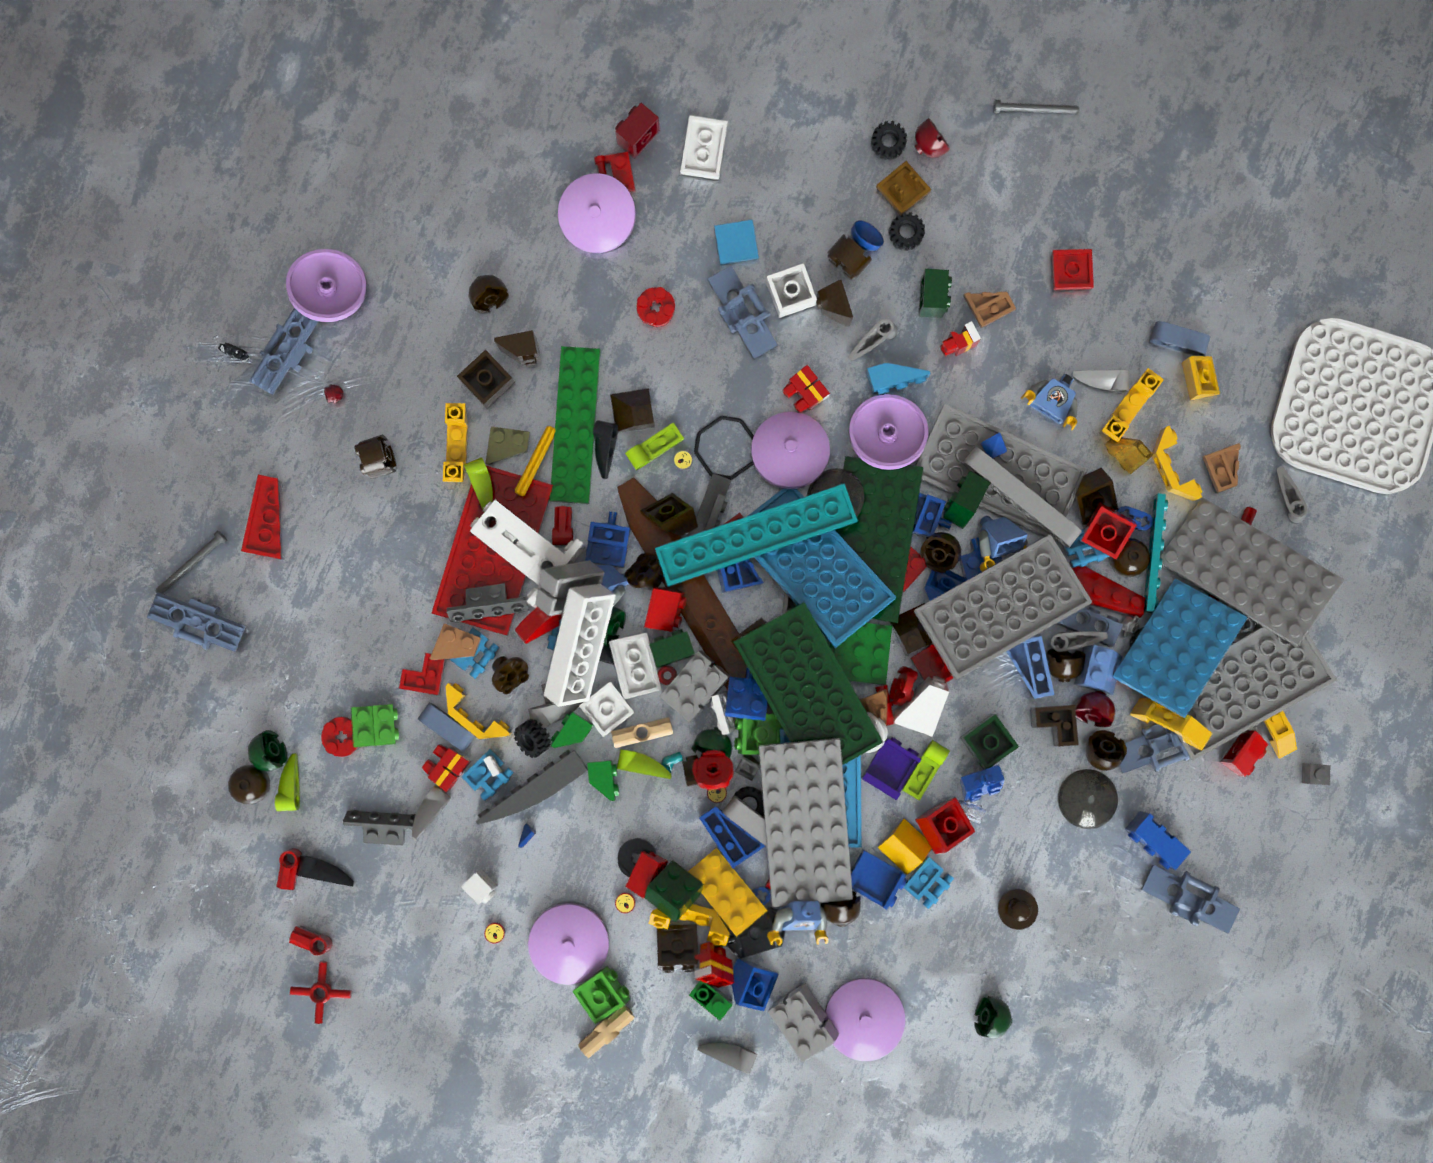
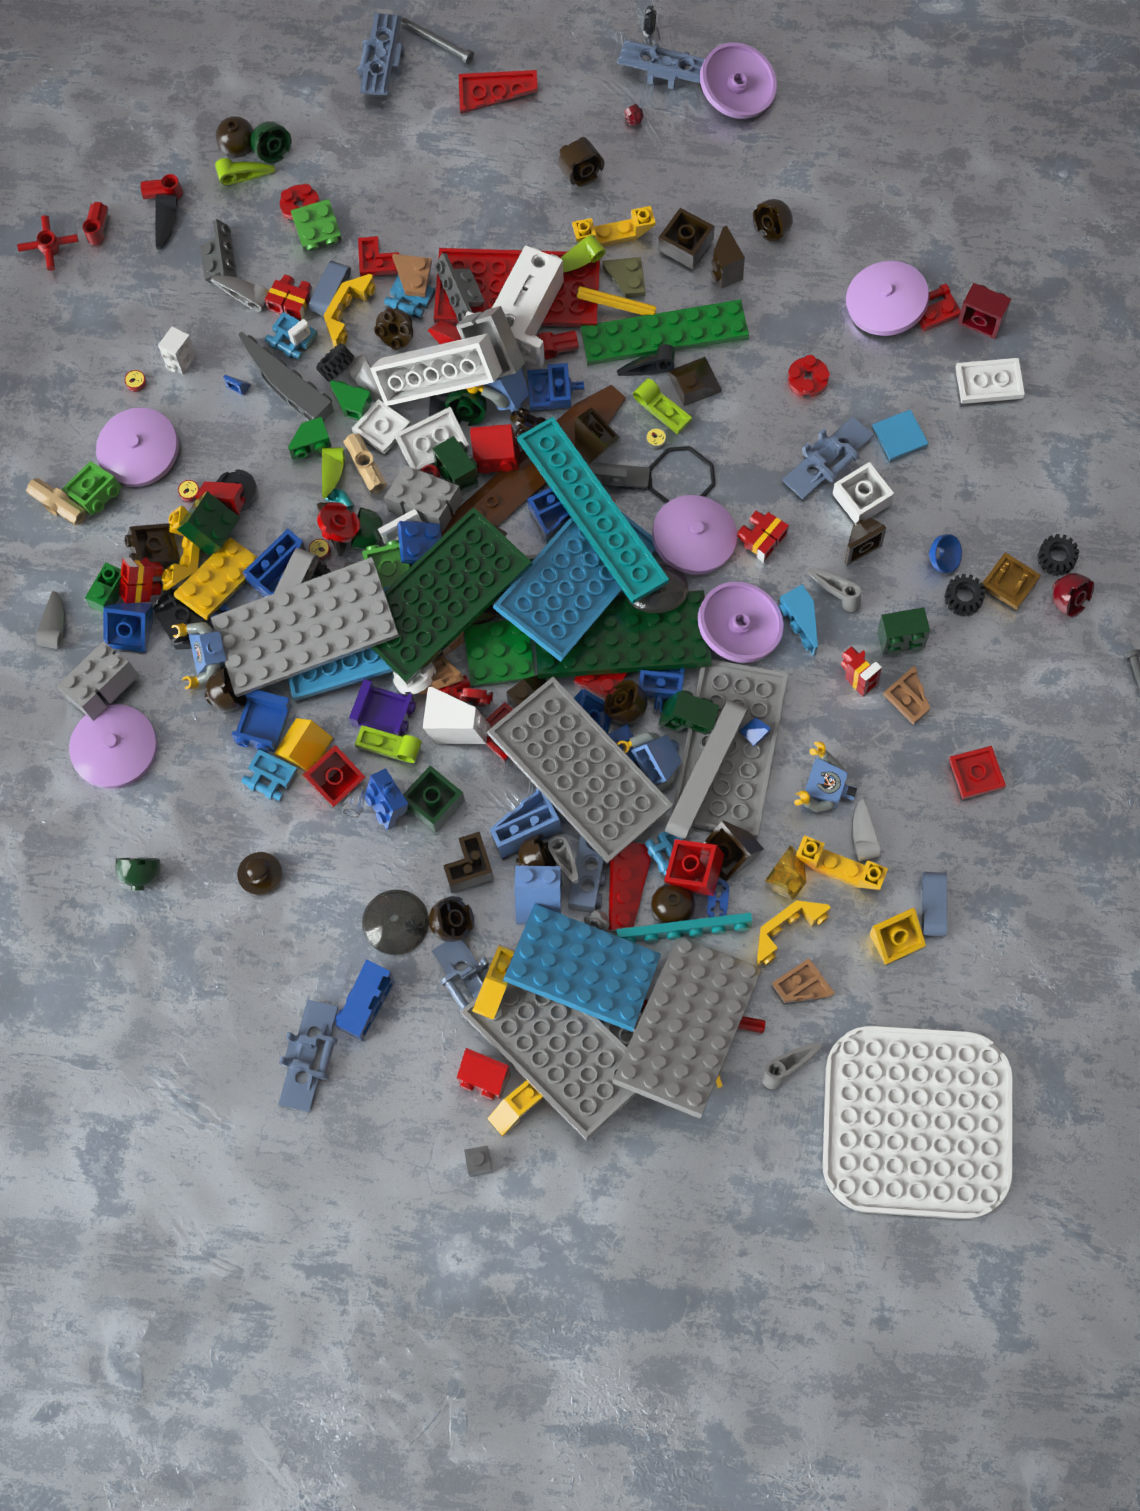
camera: 80 degrees right, 15 degrees down
dark brown brick [827,234,872,280] -> none
dark red cylinder [1075,691,1116,727] -> none

